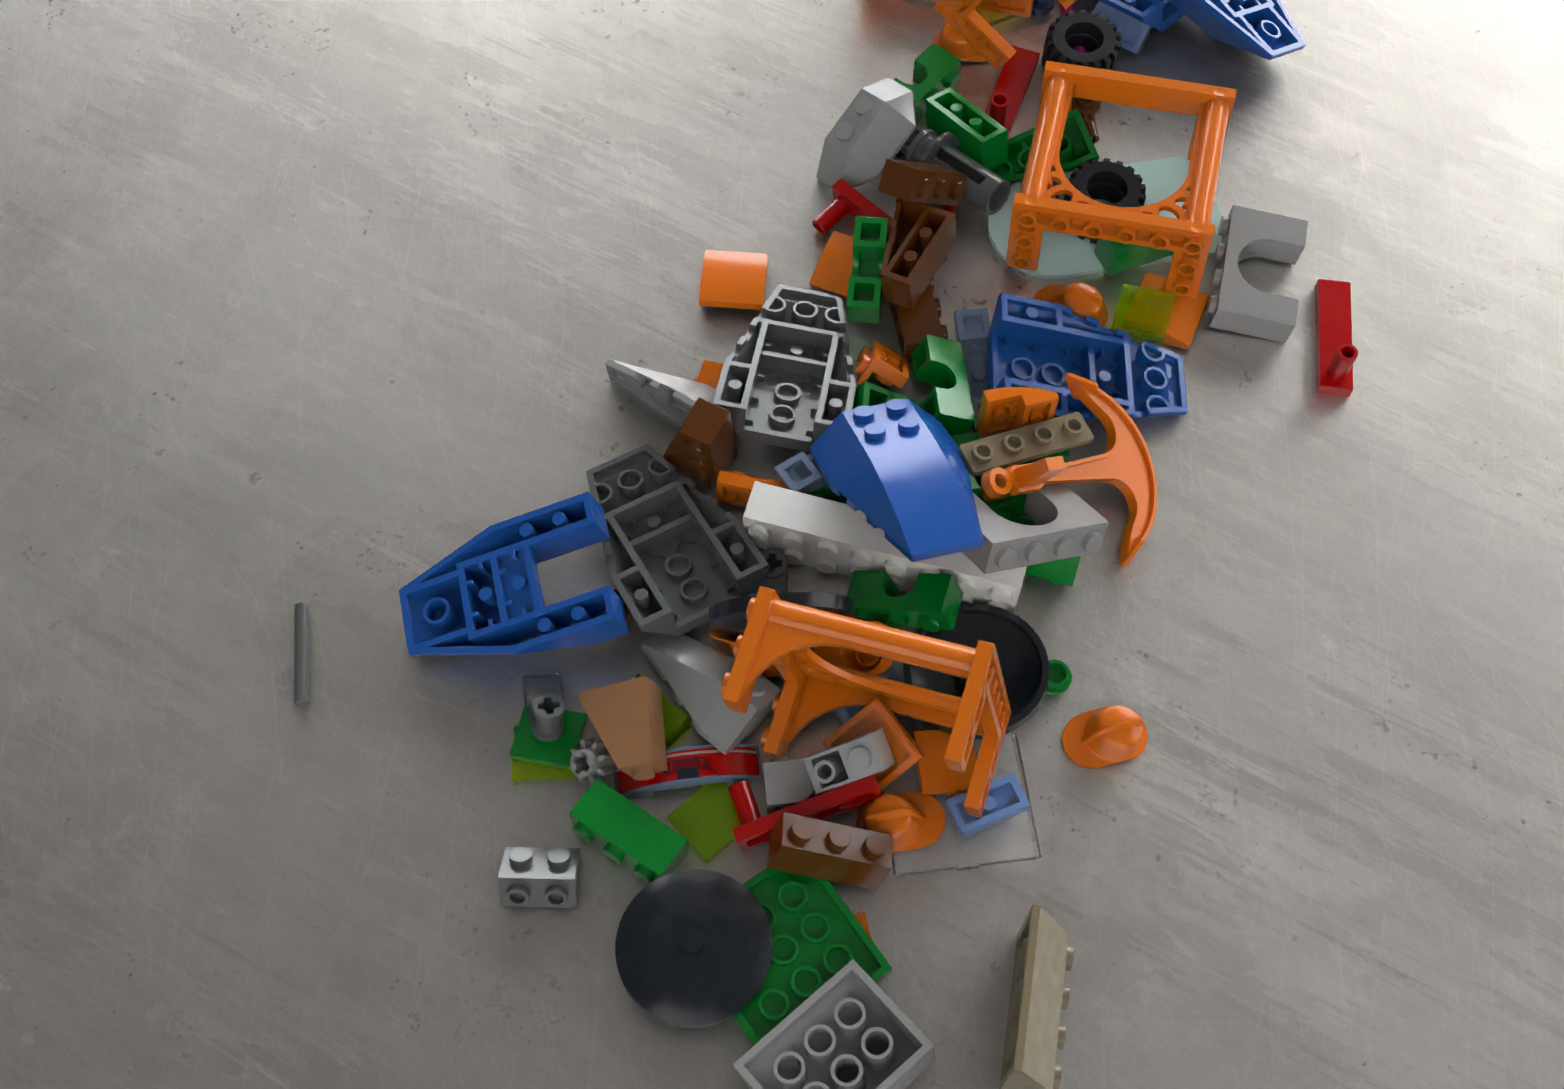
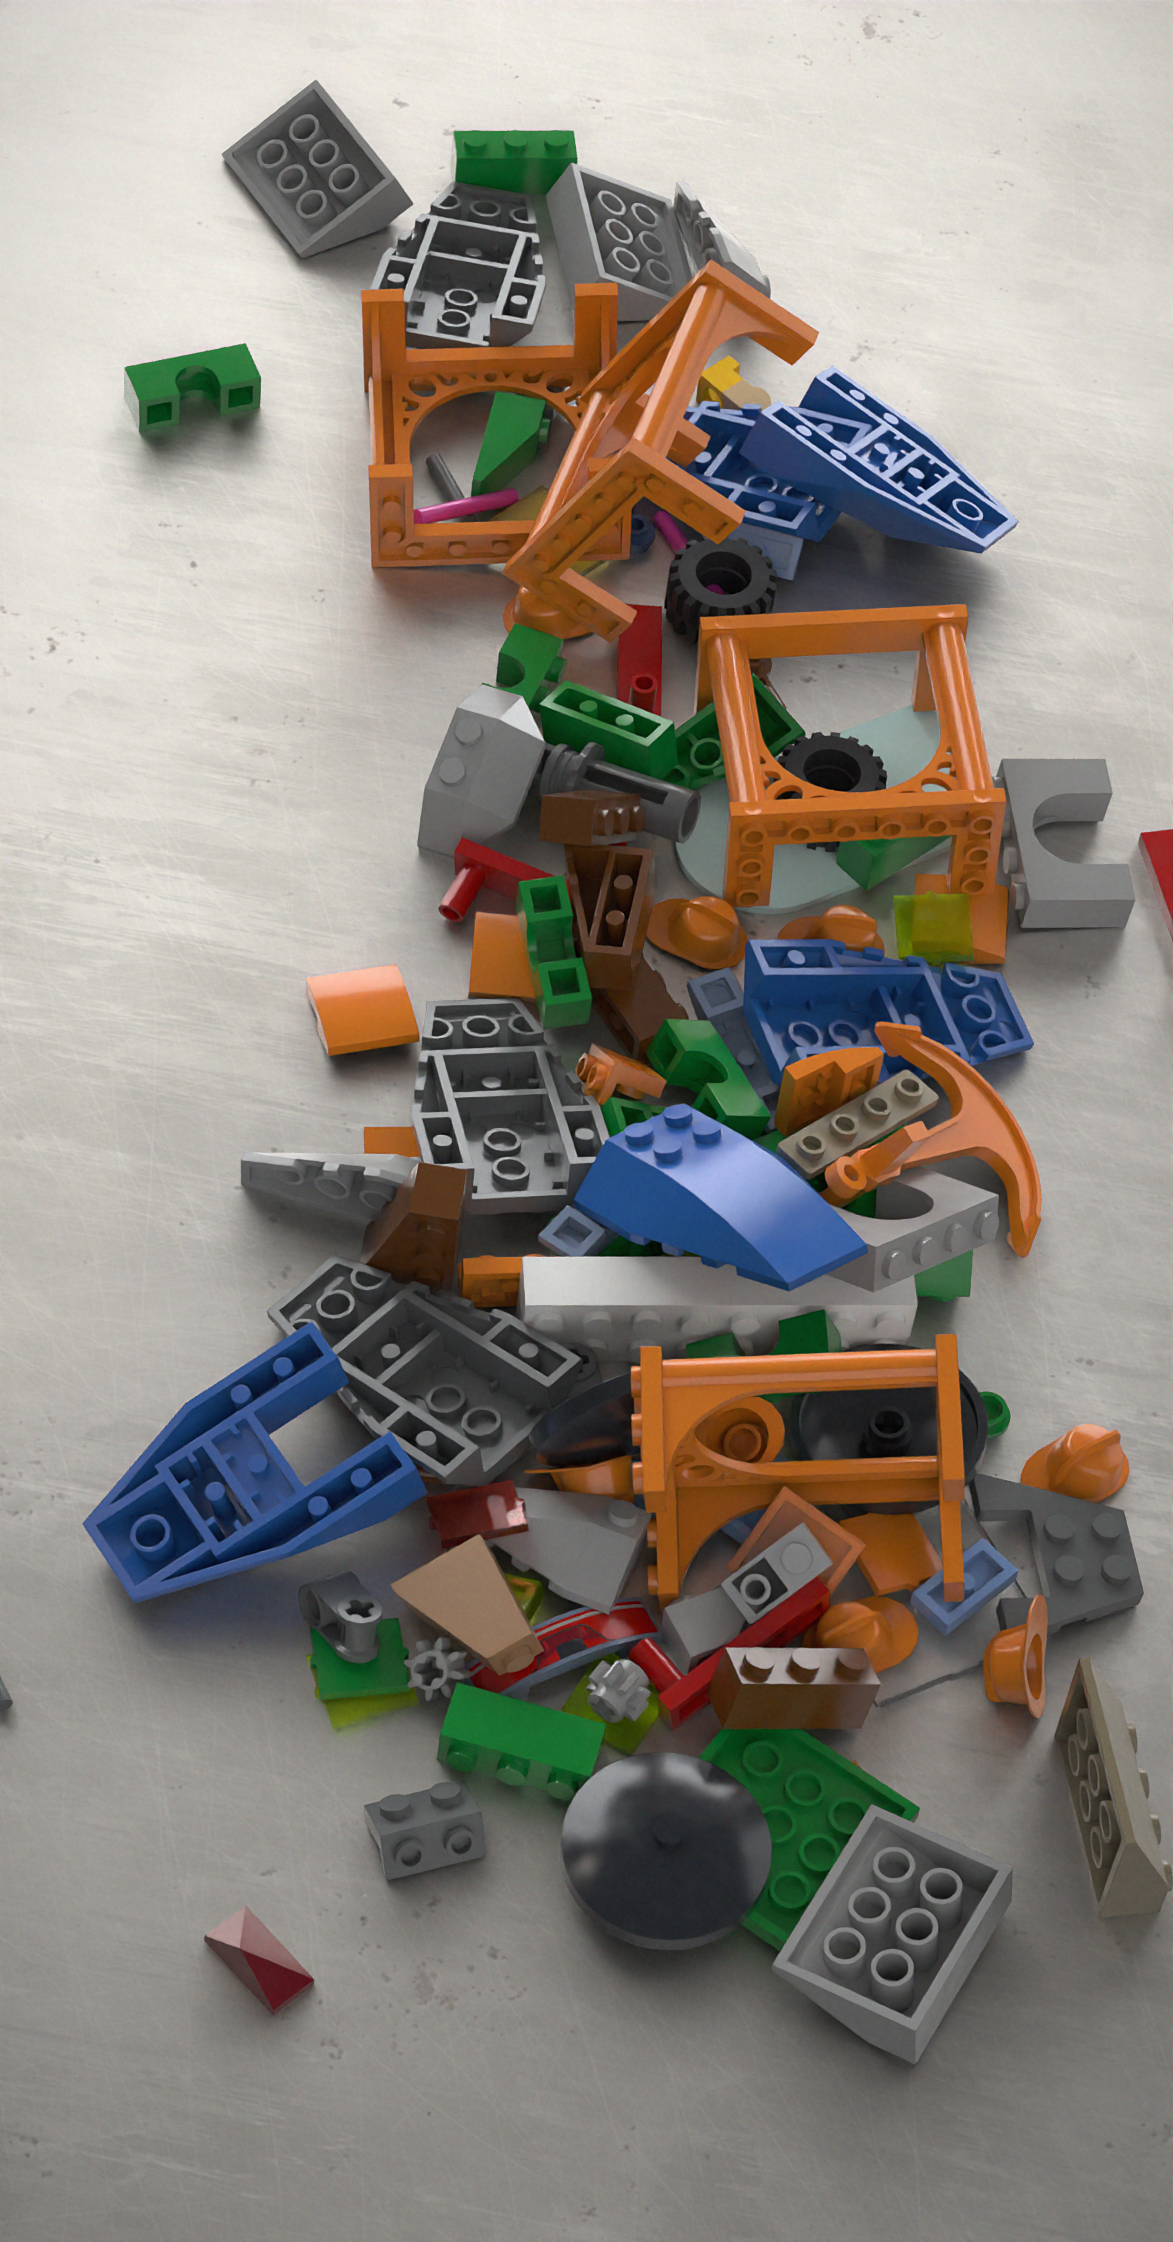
camera: 25 degrees left, 10 degrees down
none -> dark red slope [204,1905,314,2015]
none -> clear red piece [426,1480,529,1549]
none -> light grey gear [586,1659,651,1723]
none -> orange piece [646,896,748,970]
none -> dark grey wing [968,1473,1144,1635]
none -> orange piece [983,1594,1048,1719]

